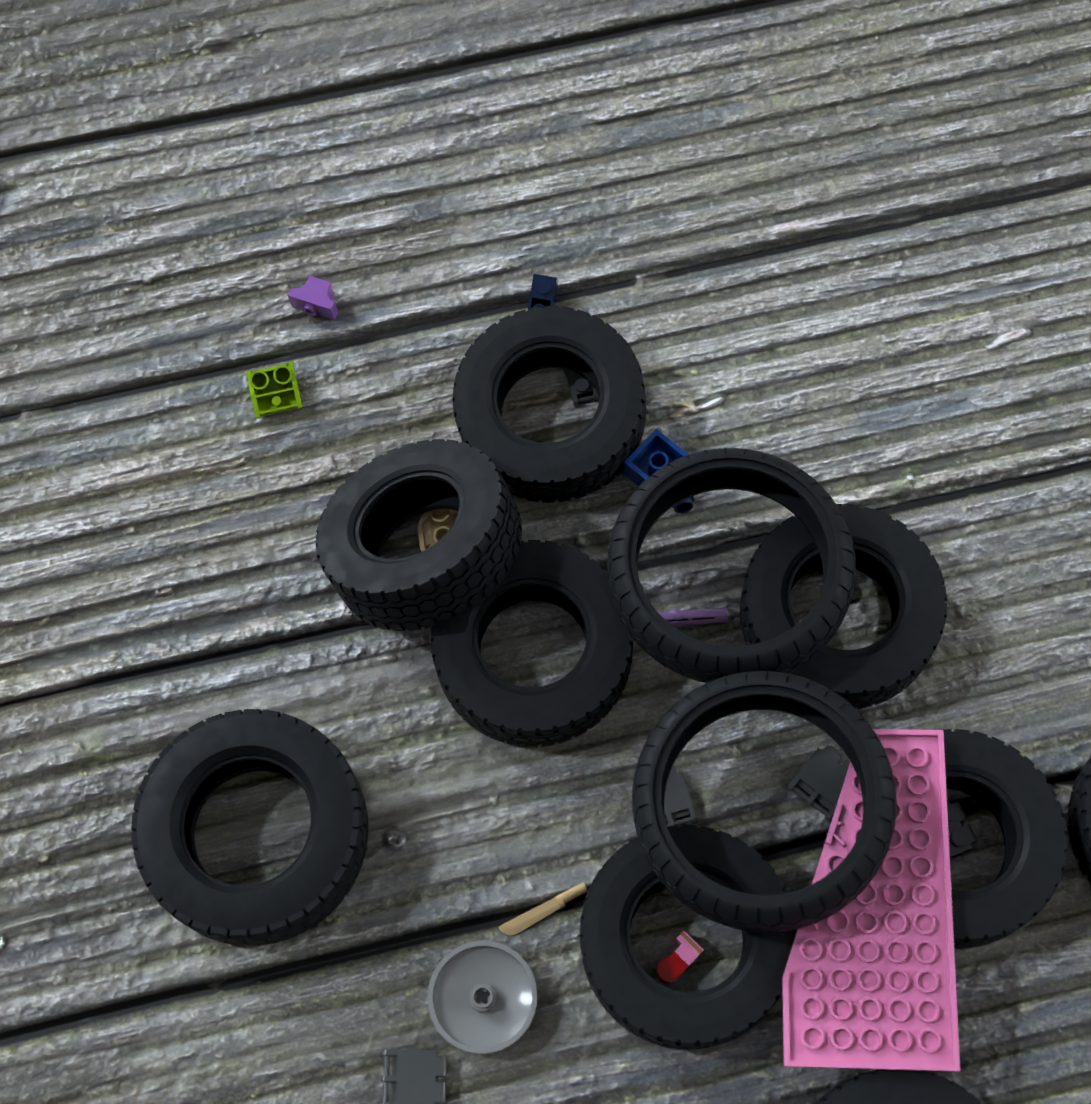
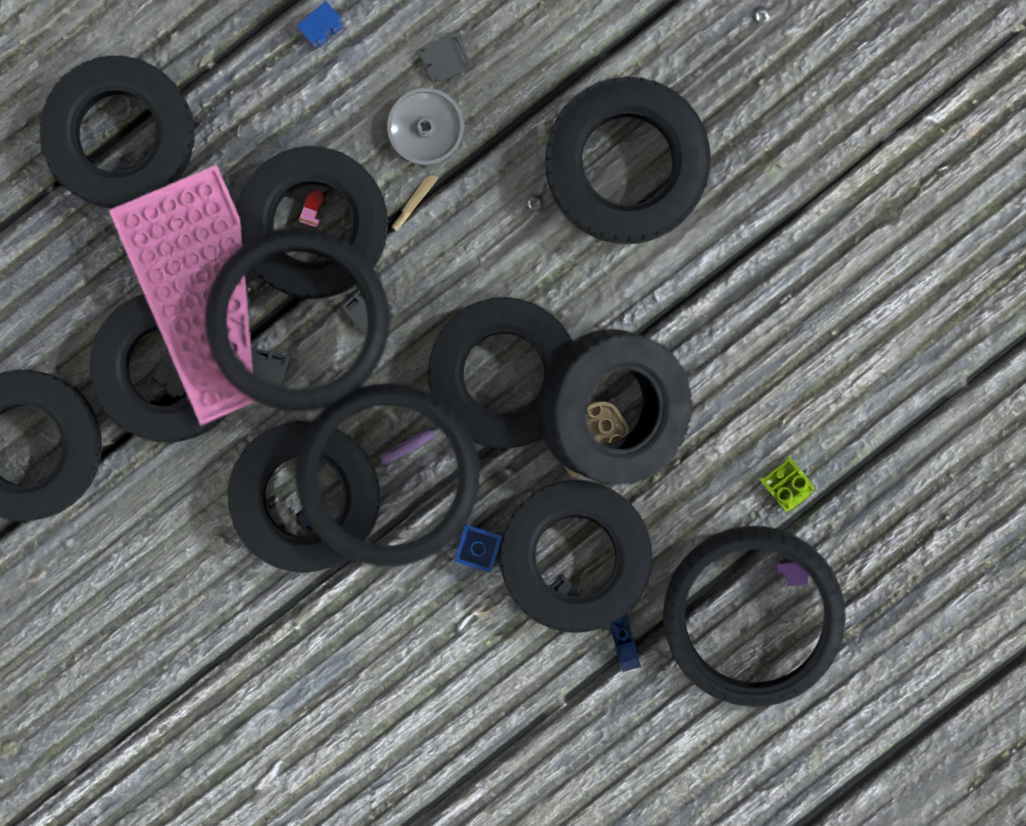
camera: 145 degrees right, 20 degrees up
none -> black tyre [663,526,846,707]

